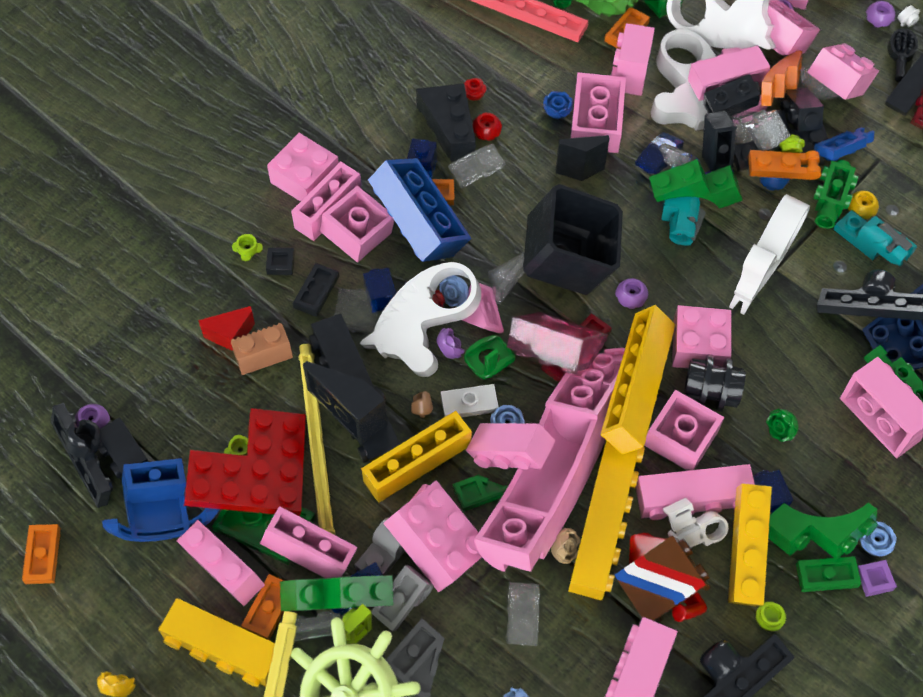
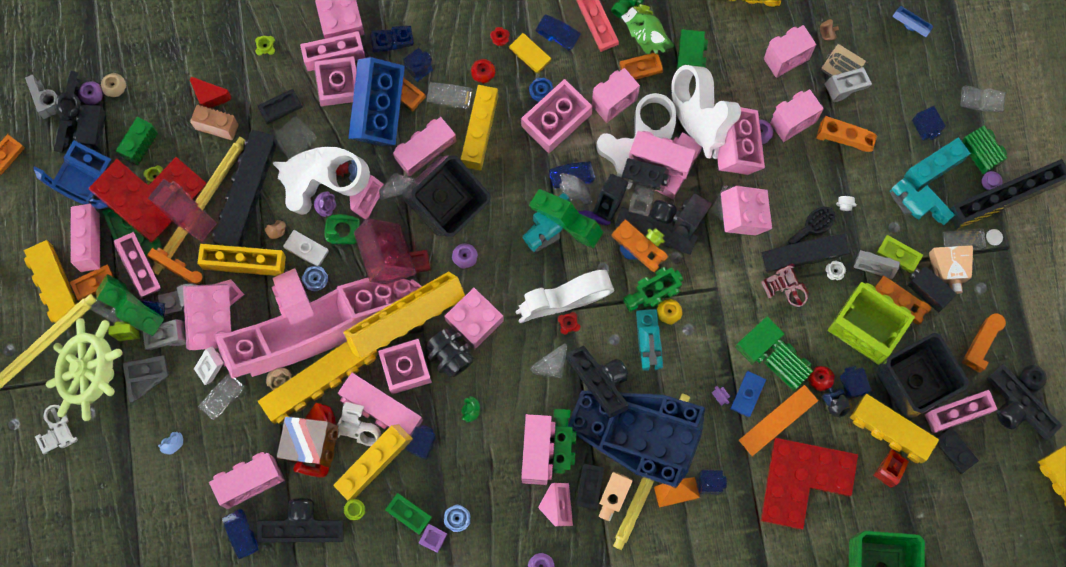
camera: 40 degrees right, 15 degrees up
black plate [266,247,295,275] -> none
black slope [302,361,387,445] -> none
clear blue brick [363,267,396,313] -> none
black wedge [416,83,476,162] -> none
green tile [453,474,508,512] -> none
black slope [555,135,610,181] -> none
clear brick [745,109,791,151] -> none
orange slope [761,50,802,106] -> none
green arch [768,502,878,560] -> none
blue plate [814,128,875,161] -> none
medium lavender plate [866,1,895,27] -> none
none -> light grey plate [25,75,58,119]
none -> tan plate [101,73,126,97]
none -> green brick [116,117,158,165]
none -> orange plate [147,248,202,285]
none -> clear pink wedge [148,179,217,242]
none -> white plate [194,346,224,385]
none -> clear blue slope [370,26,414,52]
none -> bright pink brick [393,117,457,177]
none -> yellow brick [461,85,498,171]
none -> yellow tile [509,33,551,74]
none -> clear slope [531,343,567,379]
none -> clear blue slope [535,14,581,51]
none -> red plate [558,312,580,335]

